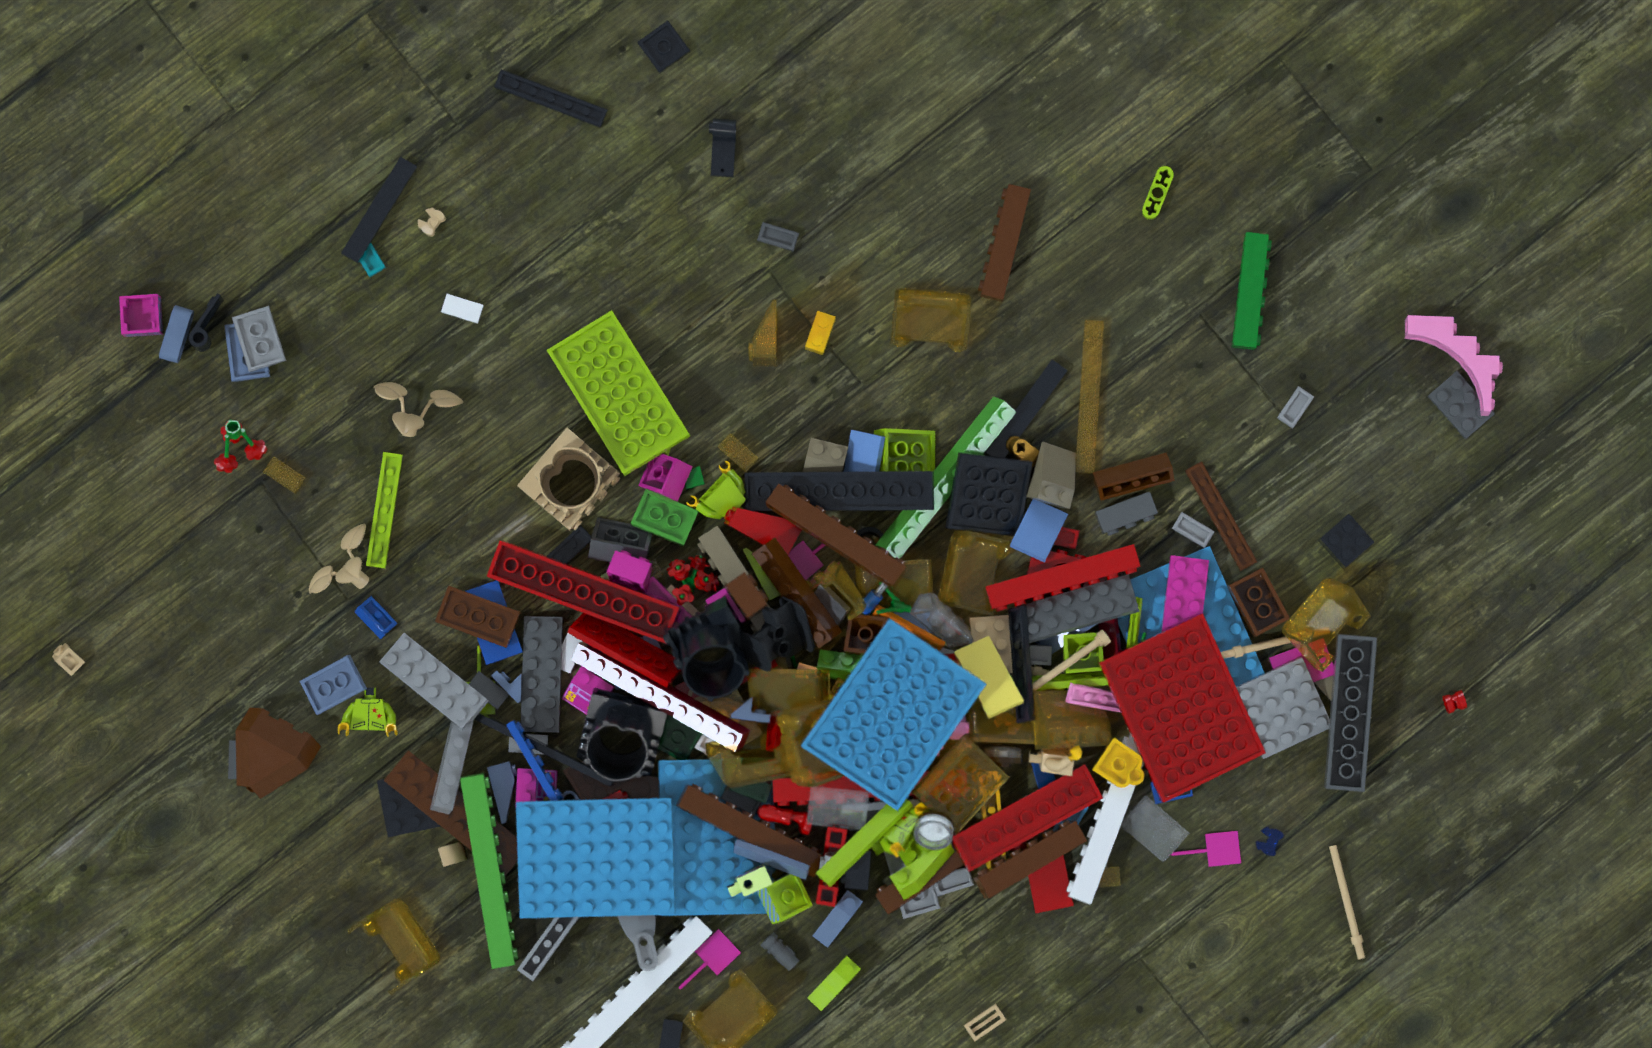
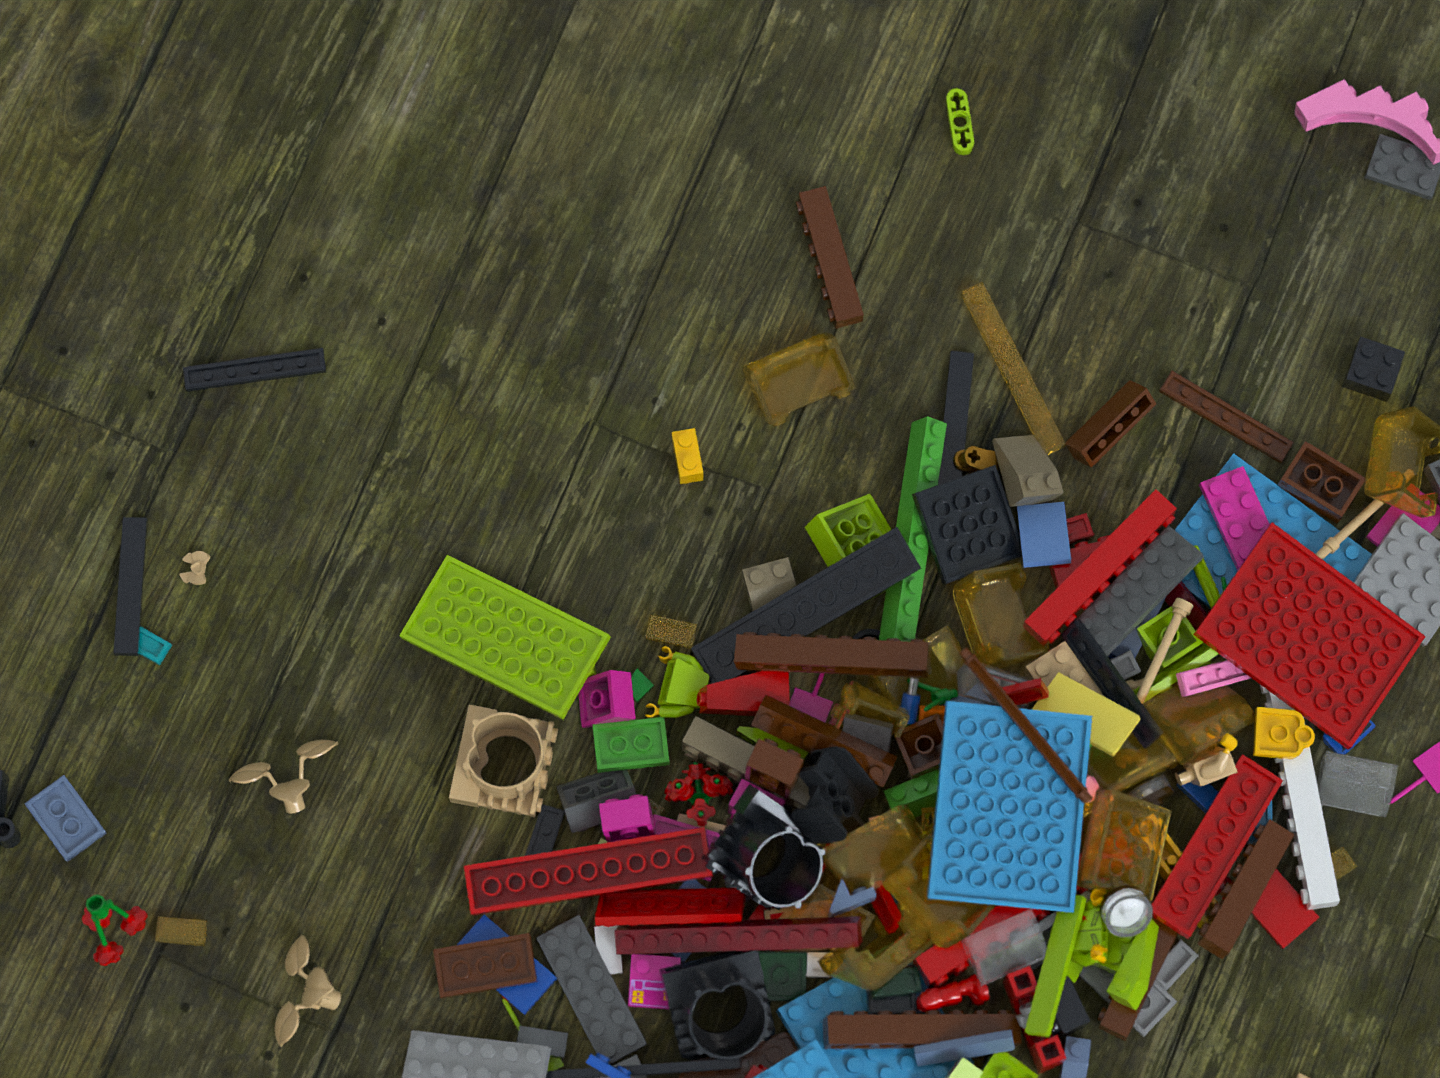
camera: 30 degrees left, 10 degrees down
light grey tile [232,306,286,372] -> none
blue slope [355,596,397,639] -> none
lime plate [366,452,403,569] -> none
white tile [441,294,484,324] -> none
sand blue slope [491,671,522,704] -> none
black tile [637,20,690,74] -> none
black door [709,118,736,177] -> none
clear yellow slope [749,300,777,366] -> none
dark grey tile [757,222,799,252] -> none
medium blue tile [844,430,885,472] -> none
dark grey brick [1095,491,1158,536] -> none
light grey tile [1172,512,1215,548] -> none
green brick [1232,232,1272,350] -> none
light grey tile [1277,386,1314,429] -> none
none -> reddish brown piece [958,647,1093,805]
none -> red tile [1002,678,1049,705]

